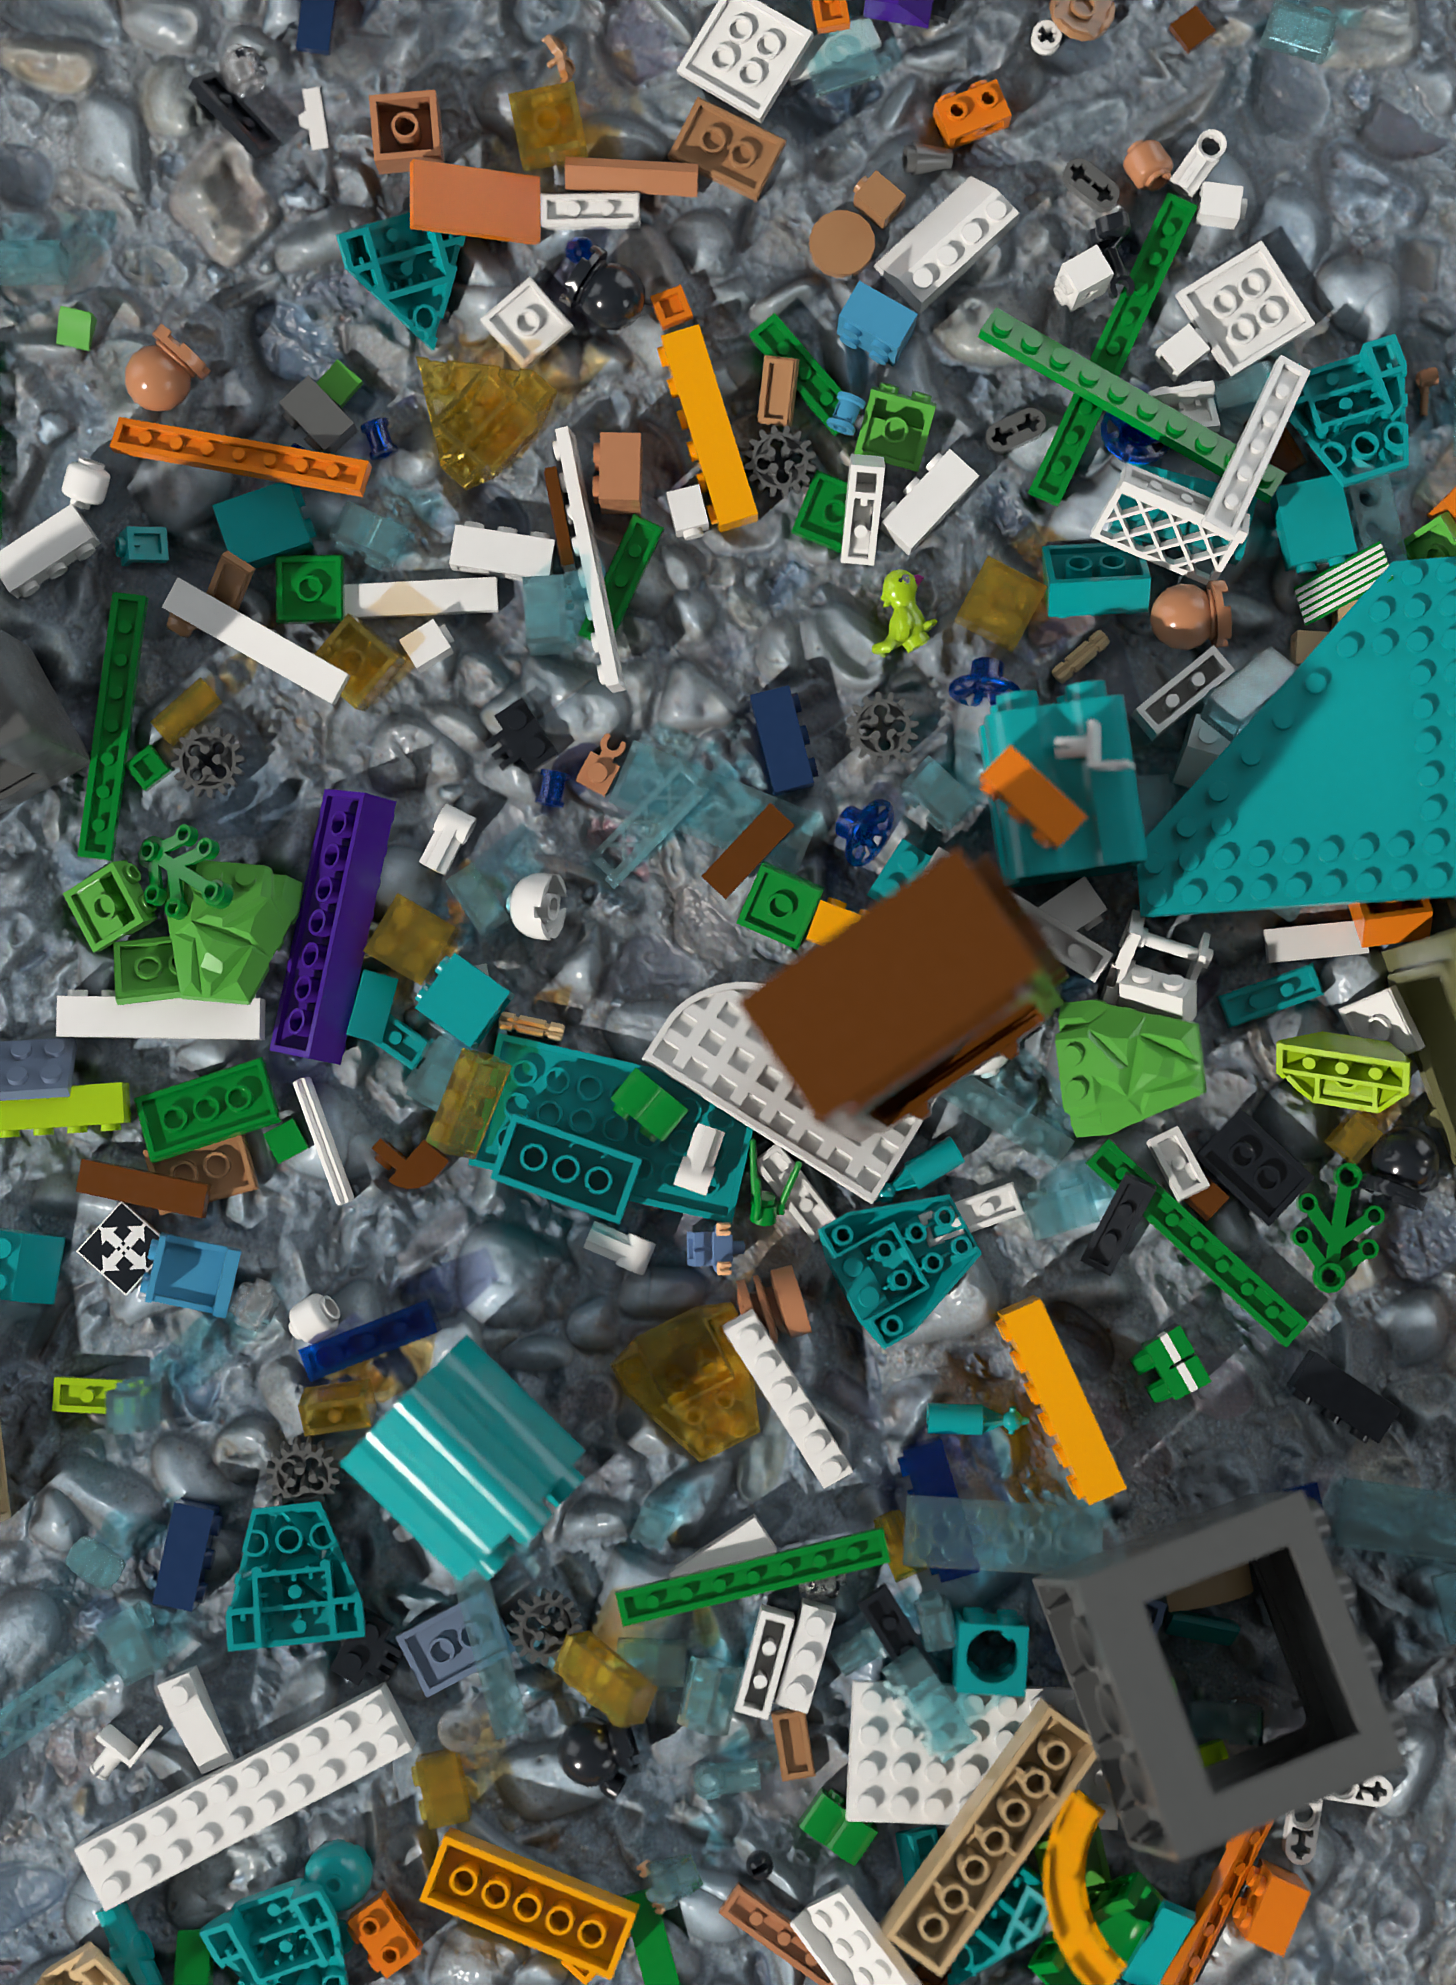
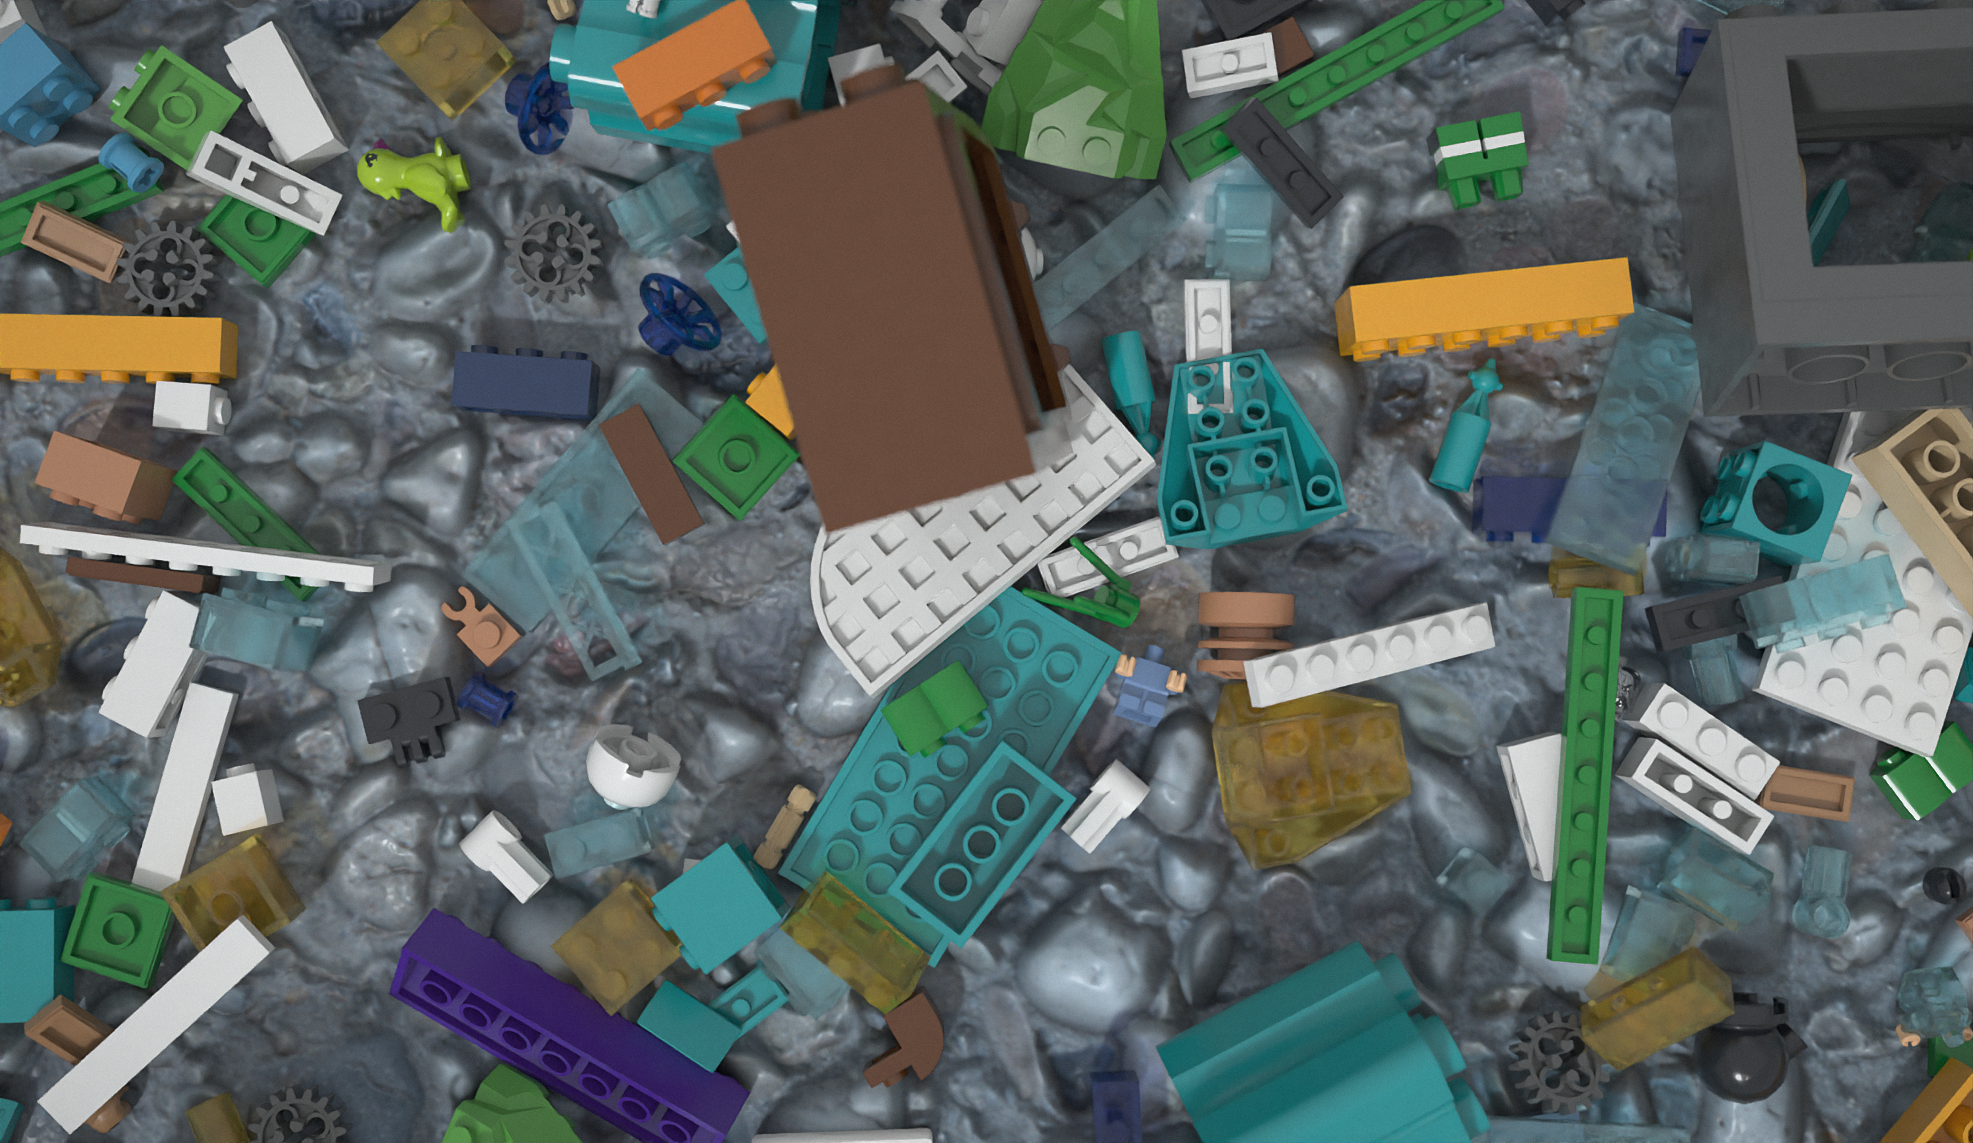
camera: 70 degrees left, 0 degrees up
white piece [674,1123,725,1196] -> none

